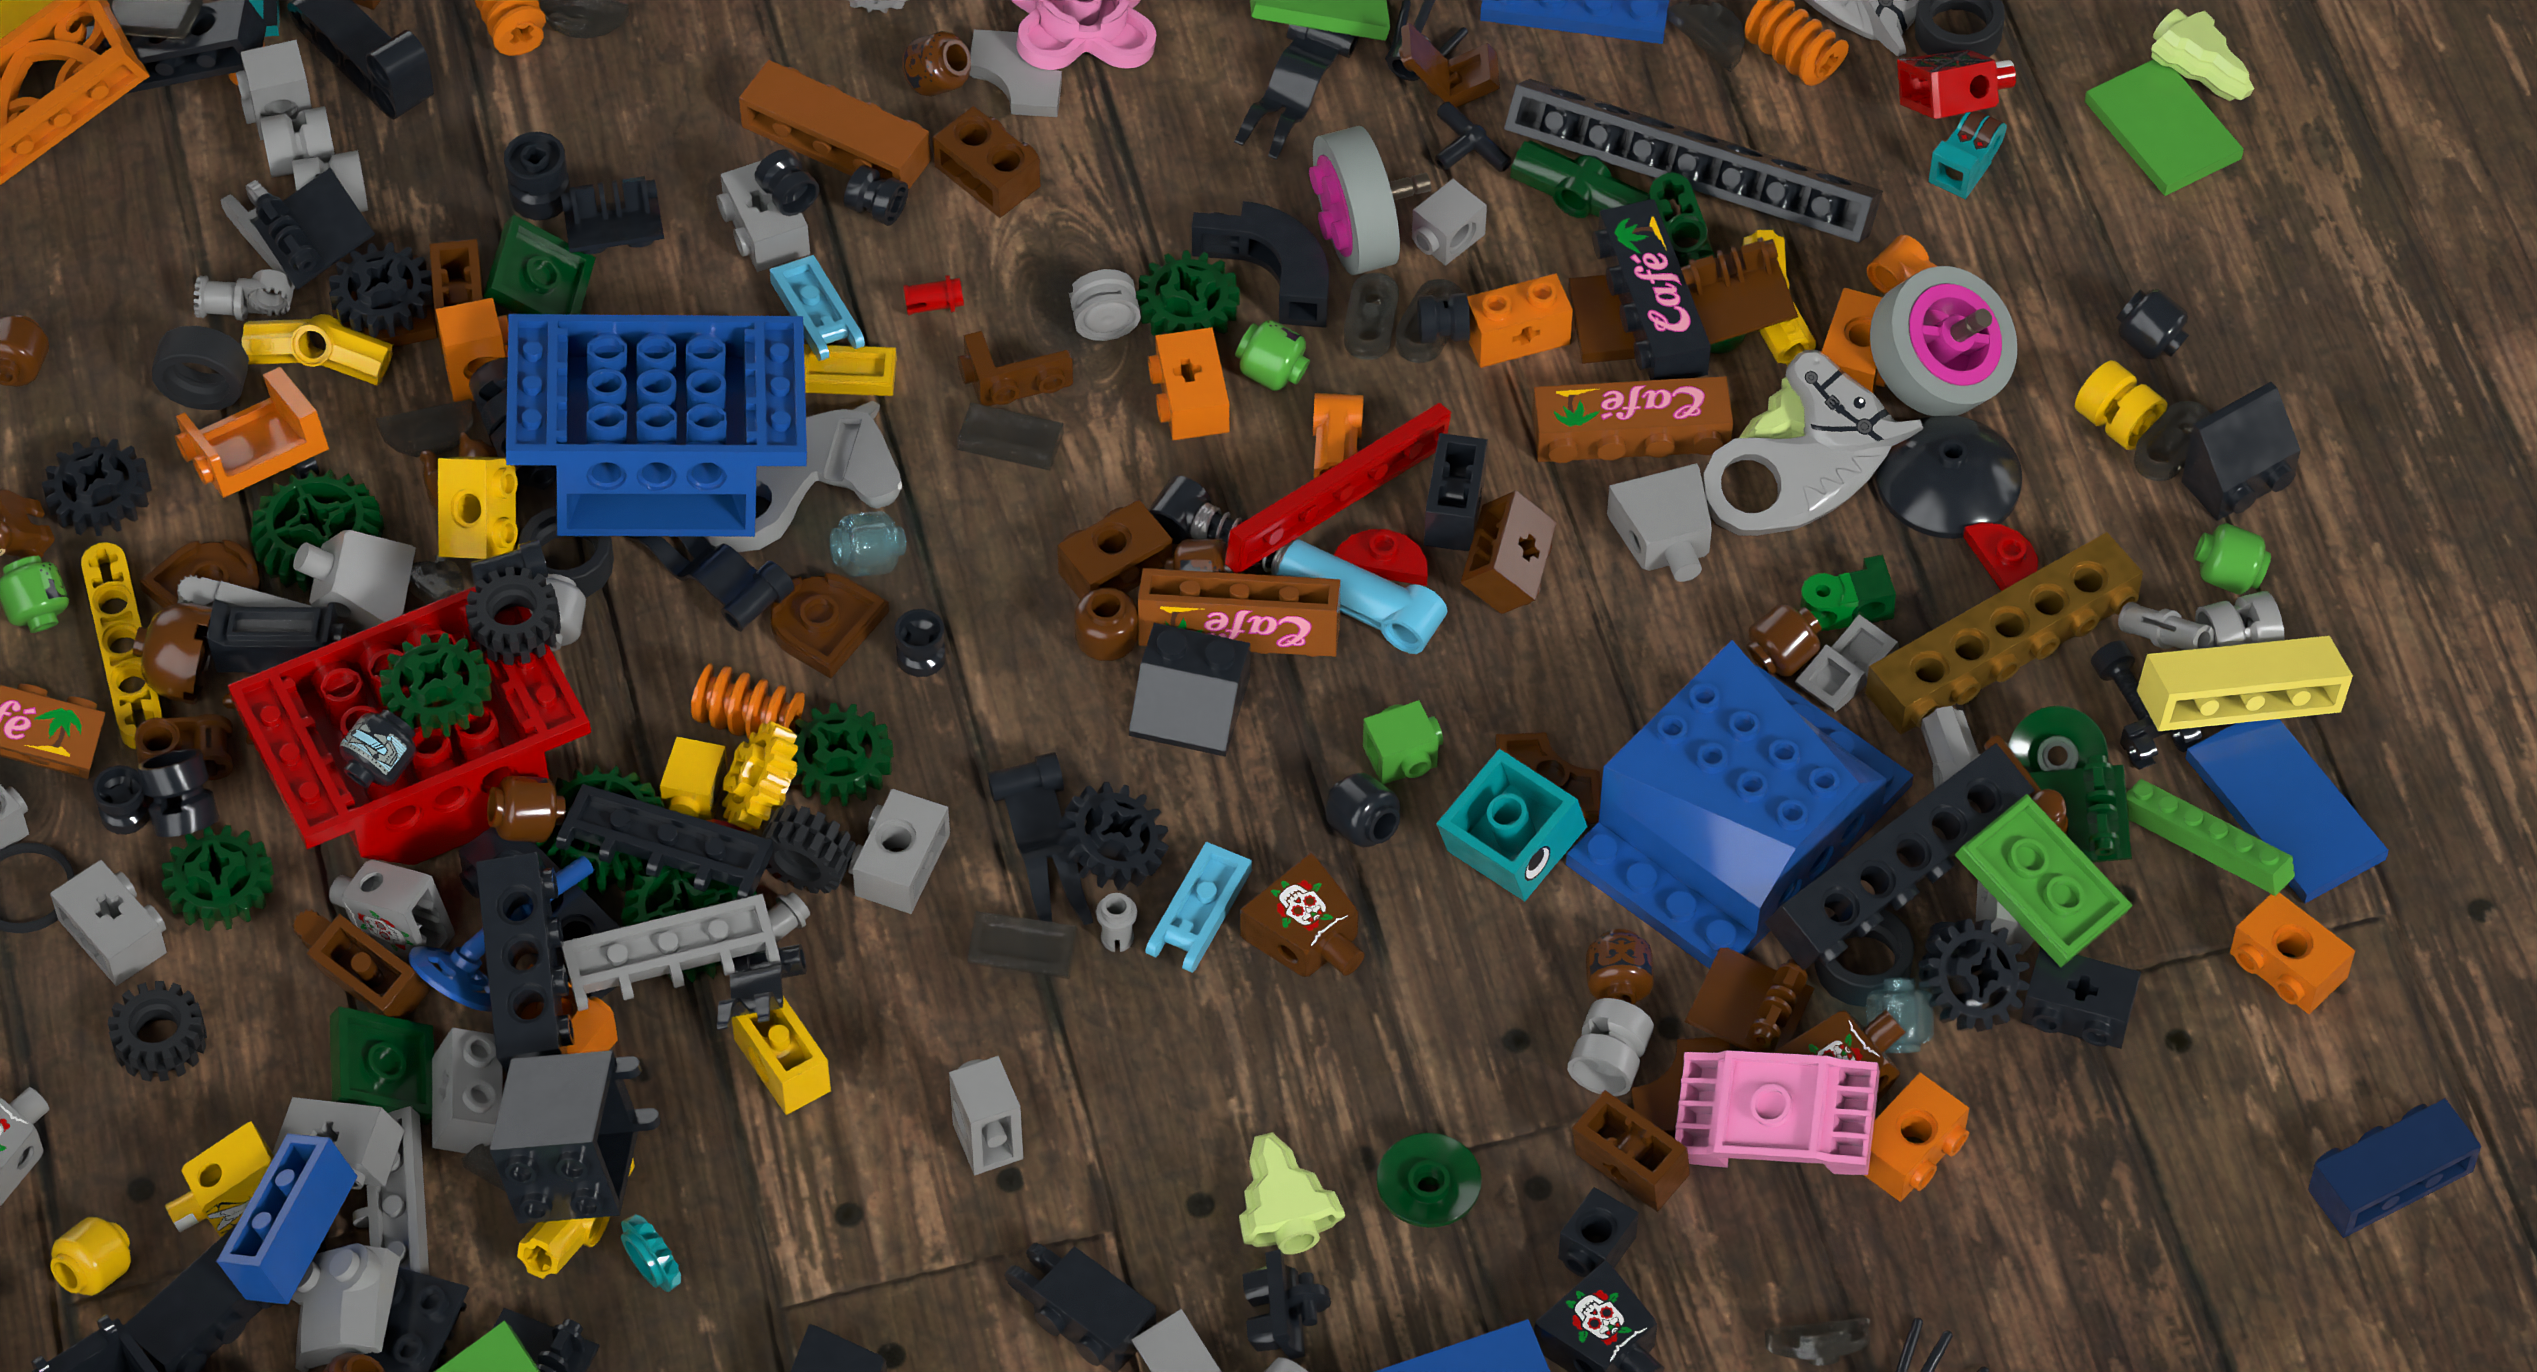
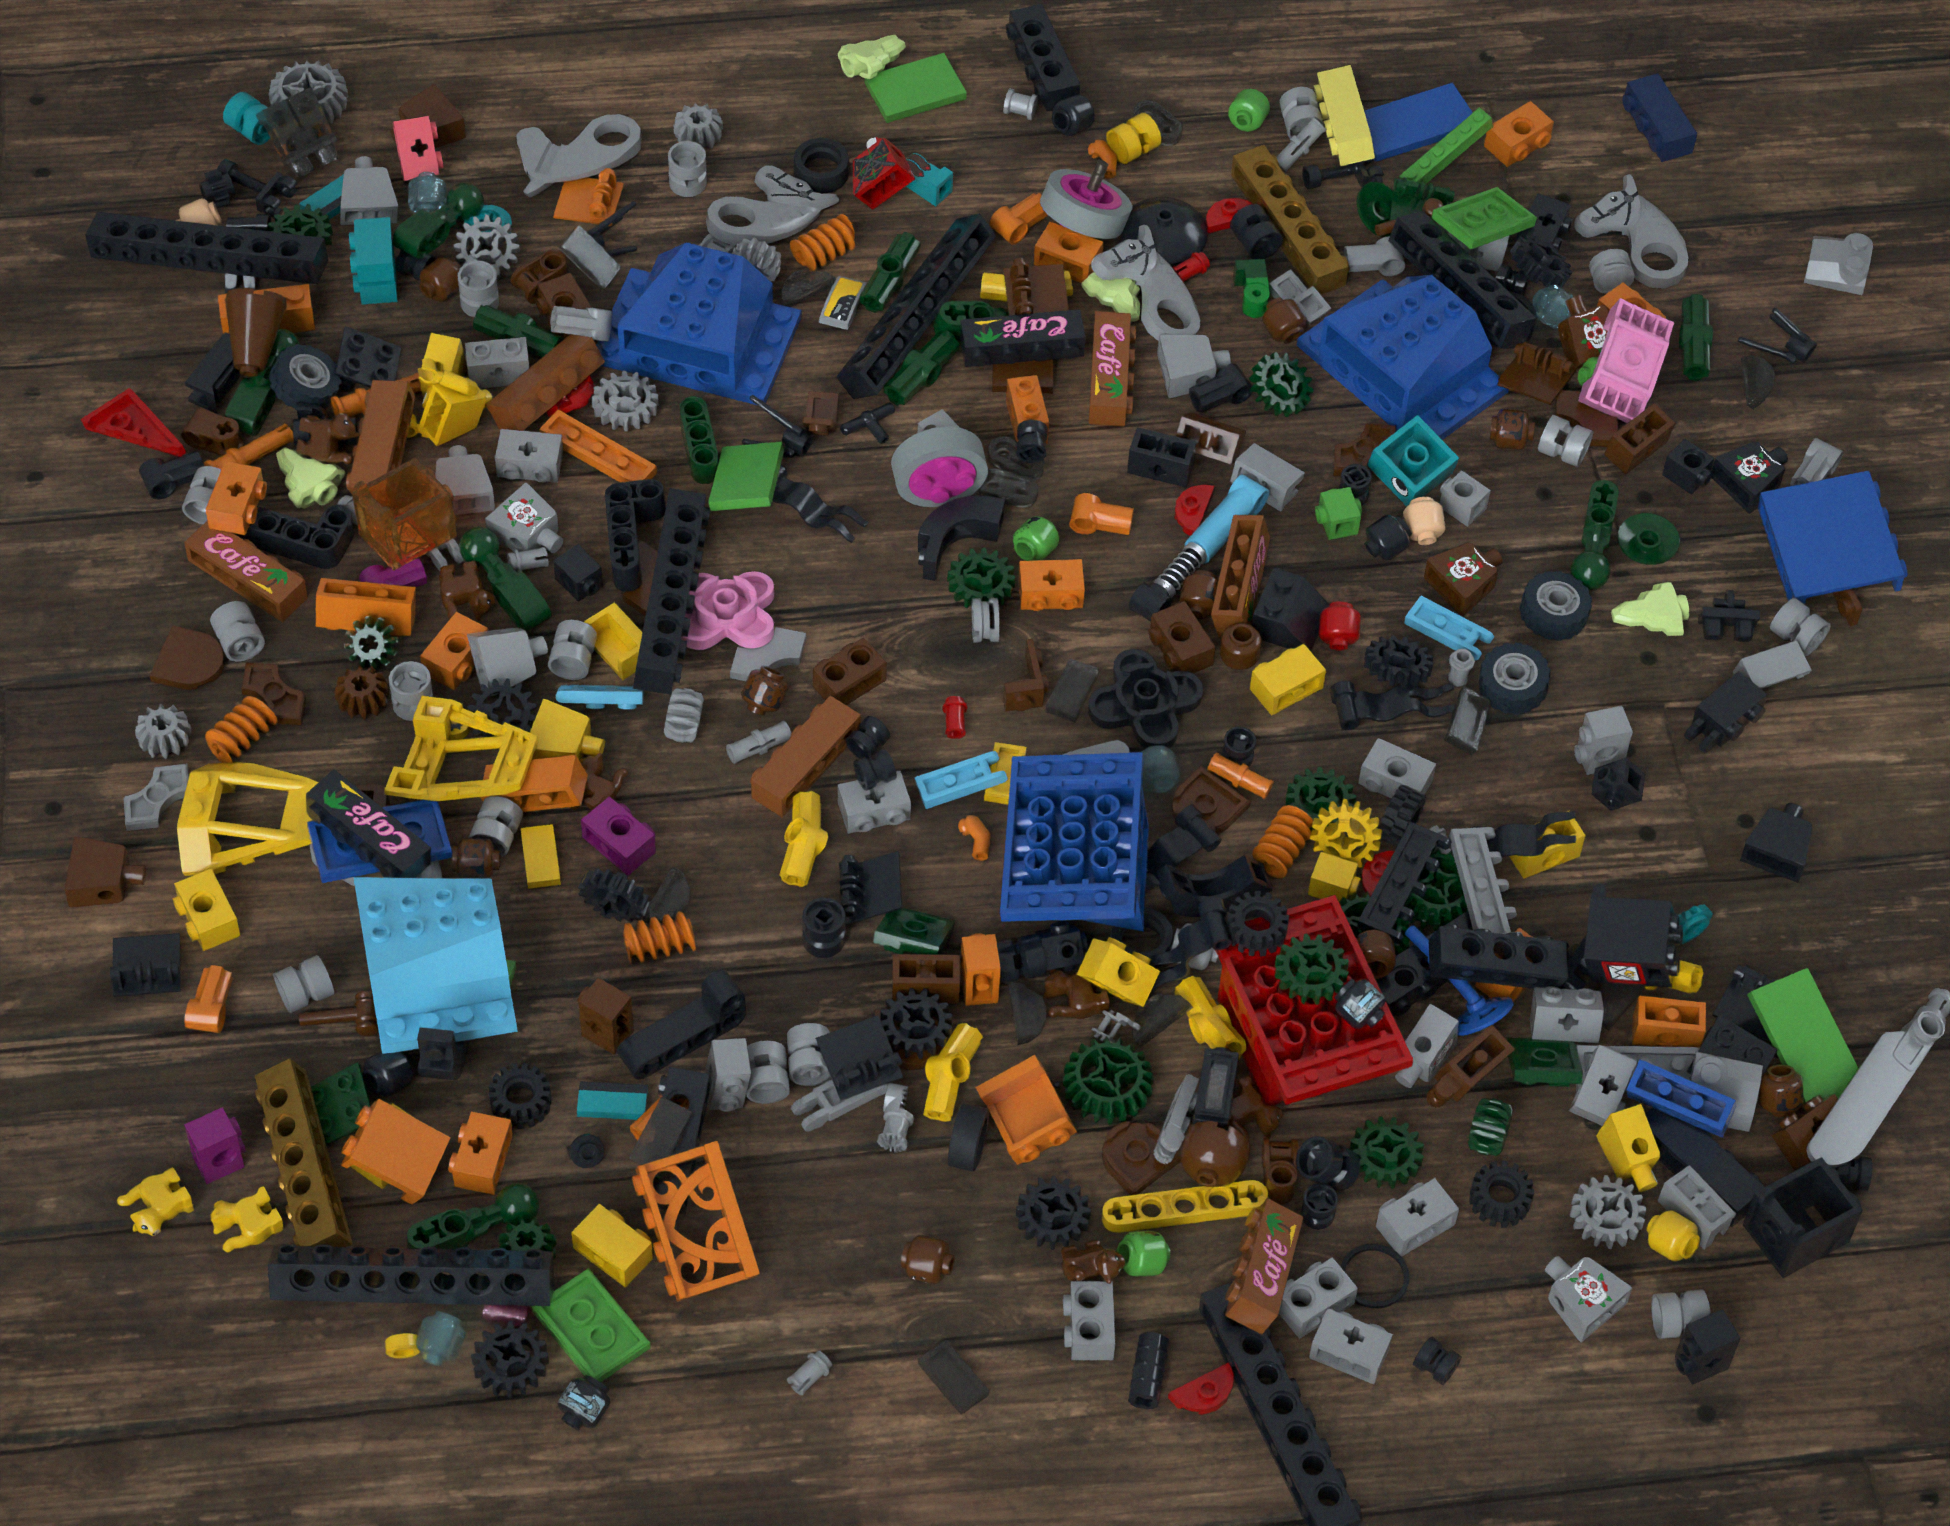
camera: 85 degrees left, 0 degrees up
light grey torso [293,530,416,634] -> none
red tile [1225,402,1451,574] -> none
black slope [2181,382,2301,521] -> none
none -> light grey pin [726,720,792,764]
none -> yellow piece [779,791,828,887]
none -> slope [819,276,867,330]
none -> dark green piece [859,232,921,313]
none -> light grey bush [1003,88,1038,120]
none -> black brick [1006,4,1080,112]
none -> orange arm [1088,139,1117,179]
none -> black plant [1088,649,1203,751]
none -> light grey piece [1091,1010,1141,1043]
none -> black arch [1156,854,1273,917]
none -> red pin [1172,252,1210,283]
none -> black piece [1189,364,1253,413]
none -> orange pin [1207,752,1274,799]
none -> black wheel [1230,204,1283,259]
none -> light grey hinge [1230,443,1305,511]
none -> dark green gear [1249,352,1314,417]
none -> yellow brick [1250,644,1326,716]
none -> red head [1319,602,1361,651]
none -> black wheel [1339,464,1372,506]
none -> light nougat head [1403,497,1445,545]
none -> light grey brick [1439,470,1491,527]
none -> dark green gear [1468,1098,1513,1156]
none -> black wheel [1478,642,1551,715]
none -> black wheel [1519,571,1592,641]
none -> dark green beam [1570,480,1619,590]
none -> light grey gear [1570,1175,1646,1249]
none -> light grey animal [1574,174,1688,289]
none -> light grey wheel [1589,249,1635,294]
none -> black brick [1592,758,1646,811]
none -> orange brick [1632,996,1706,1047]
none -> light grey hinge [1658,1165,1736,1250]
none -> dark green piece [1679,294,1713,381]

